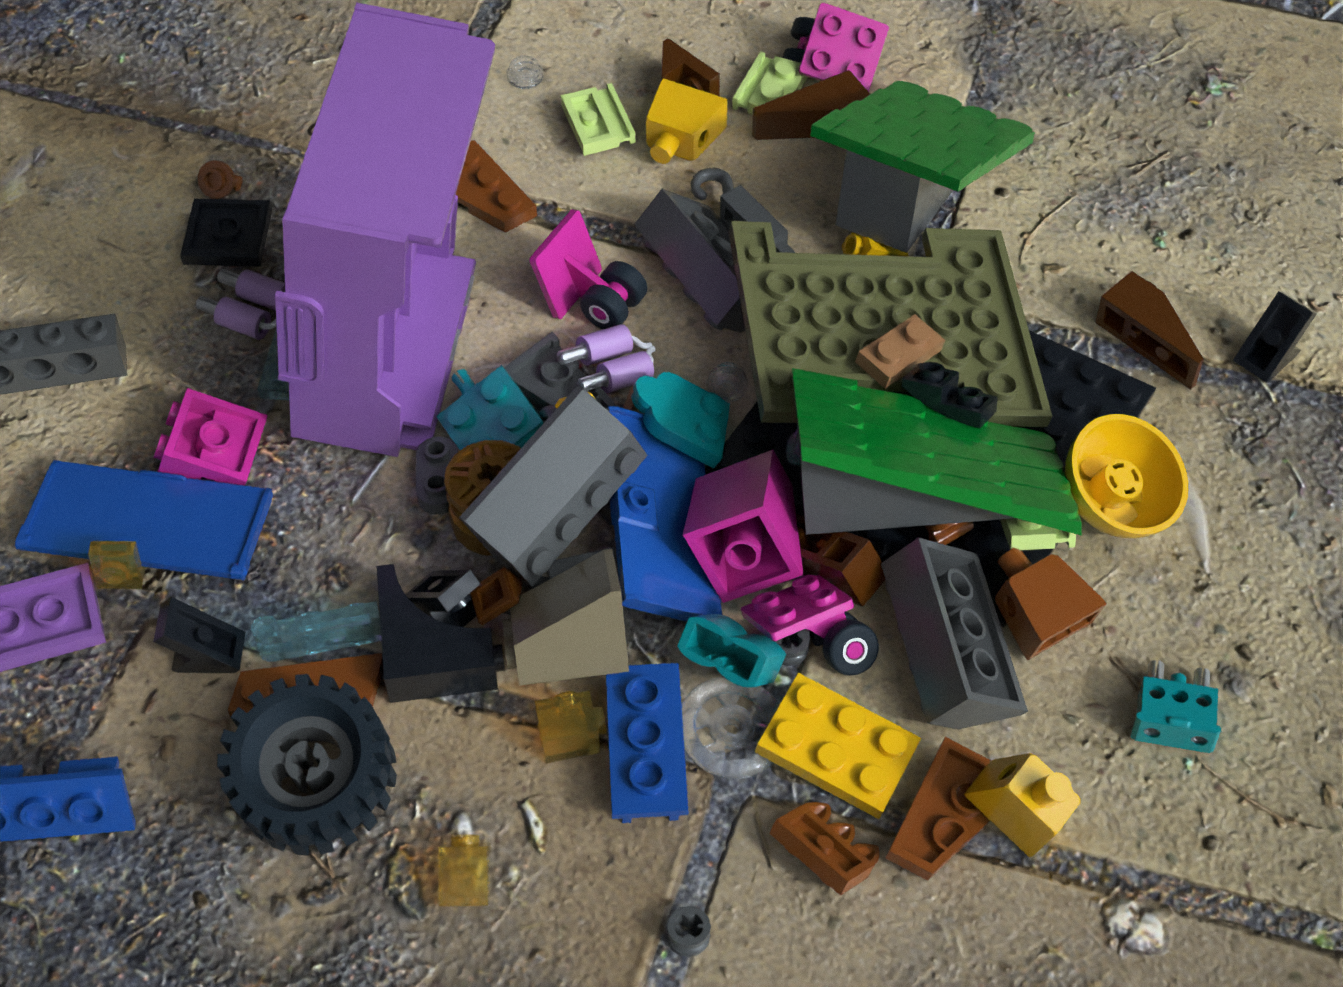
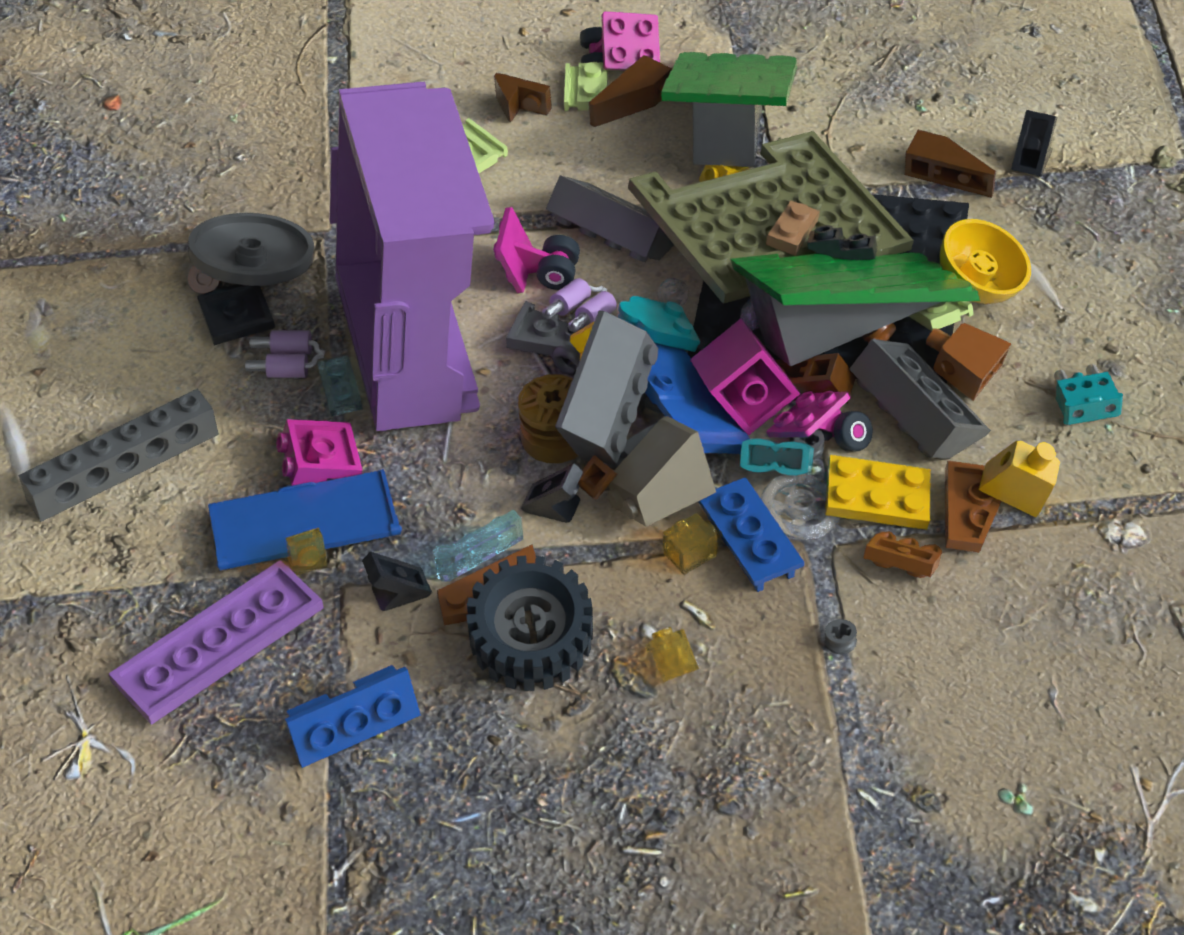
camera: 20 degrees left, 5 degrees down
black arch [376,564,505,703] -> none
dark grey plate [416,437,458,514] -> none
teal plate [436,365,544,450] -> none
yellow torso [646,78,727,164] -> none
dark grey piece [690,168,795,253] -> none
none -> dark grey dish [188,213,314,286]

